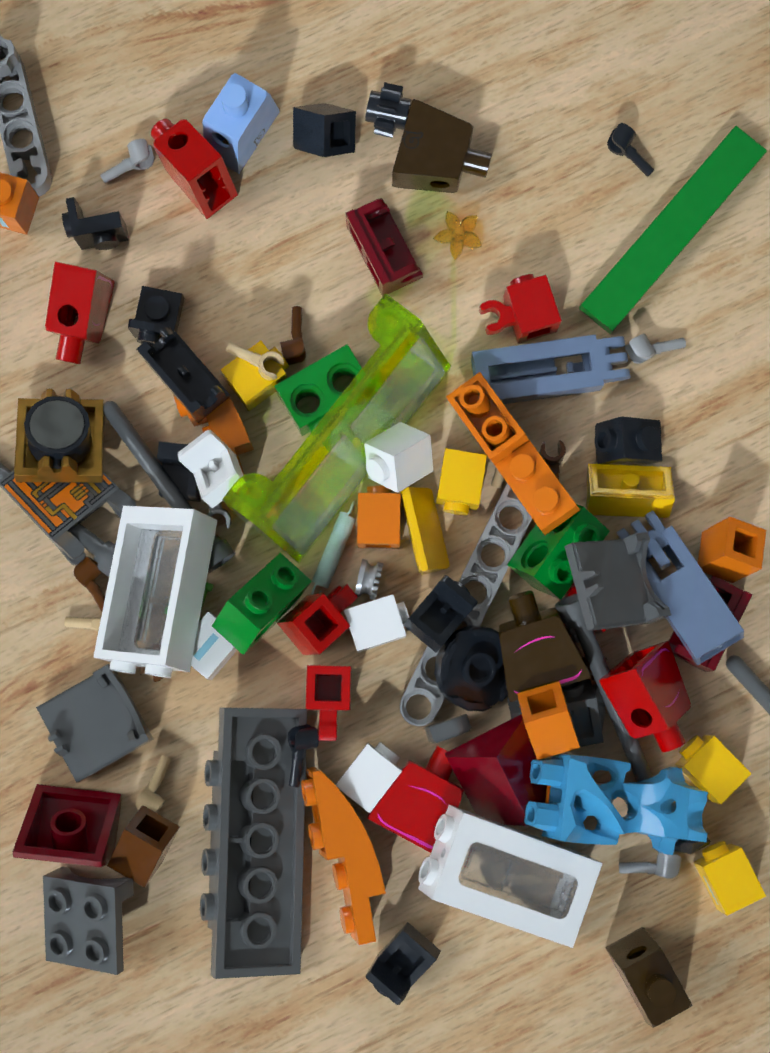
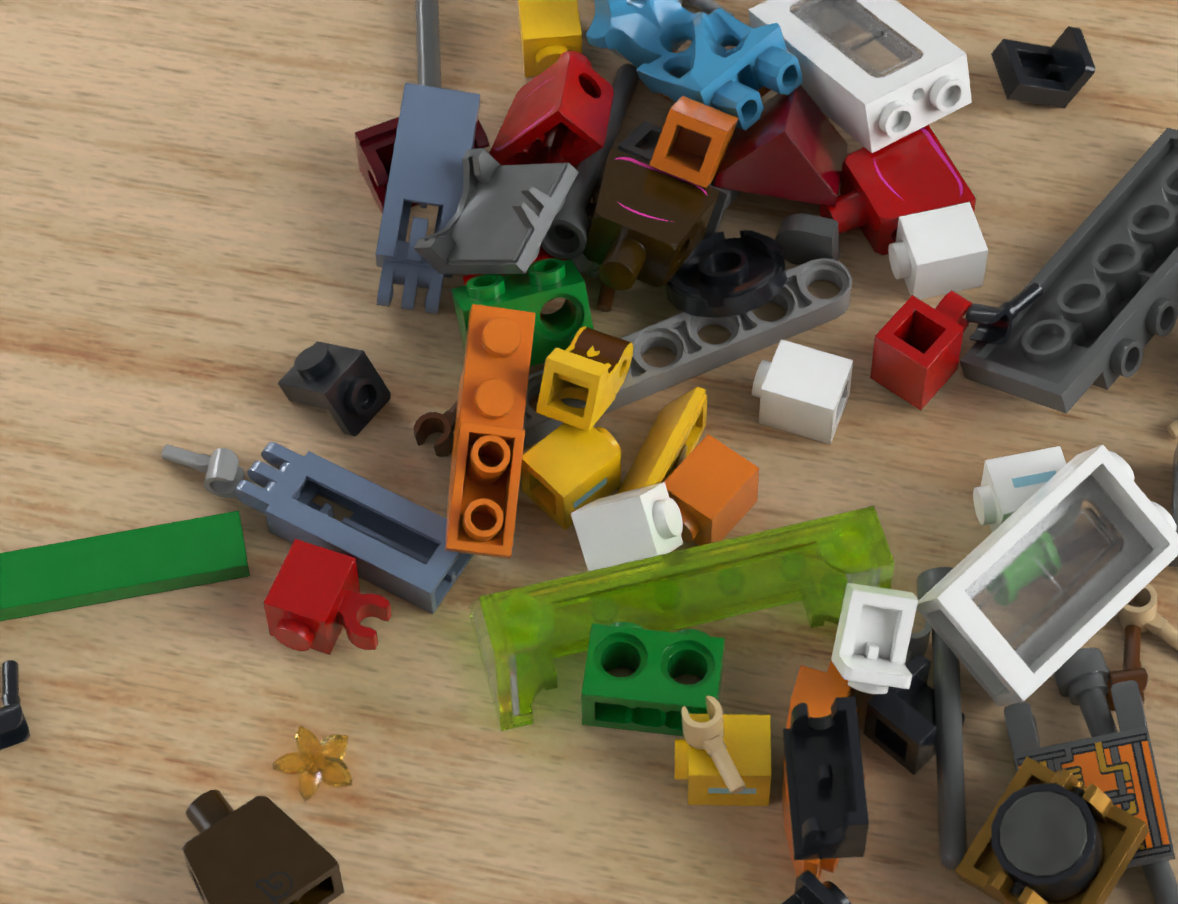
camera: 140 degrees left, 25 degrees down
green brick [212,553,312,655] -> none
red brick [277,584,358,655] -> none
reddish brown hand [280,306,306,365] -> none
orange slope [301,767,386,945] -> none
light aqua piece [311,500,356,595] -> none
dark red hinge [346,198,423,297] -> none
light grey bush [355,559,383,600] -> none
black bracket [403,575,478,653] -> none
yellow slope [586,464,675,518] -> none
orange brick [698,516,767,583] -> none
none -> yellow leg [536,326,634,431]

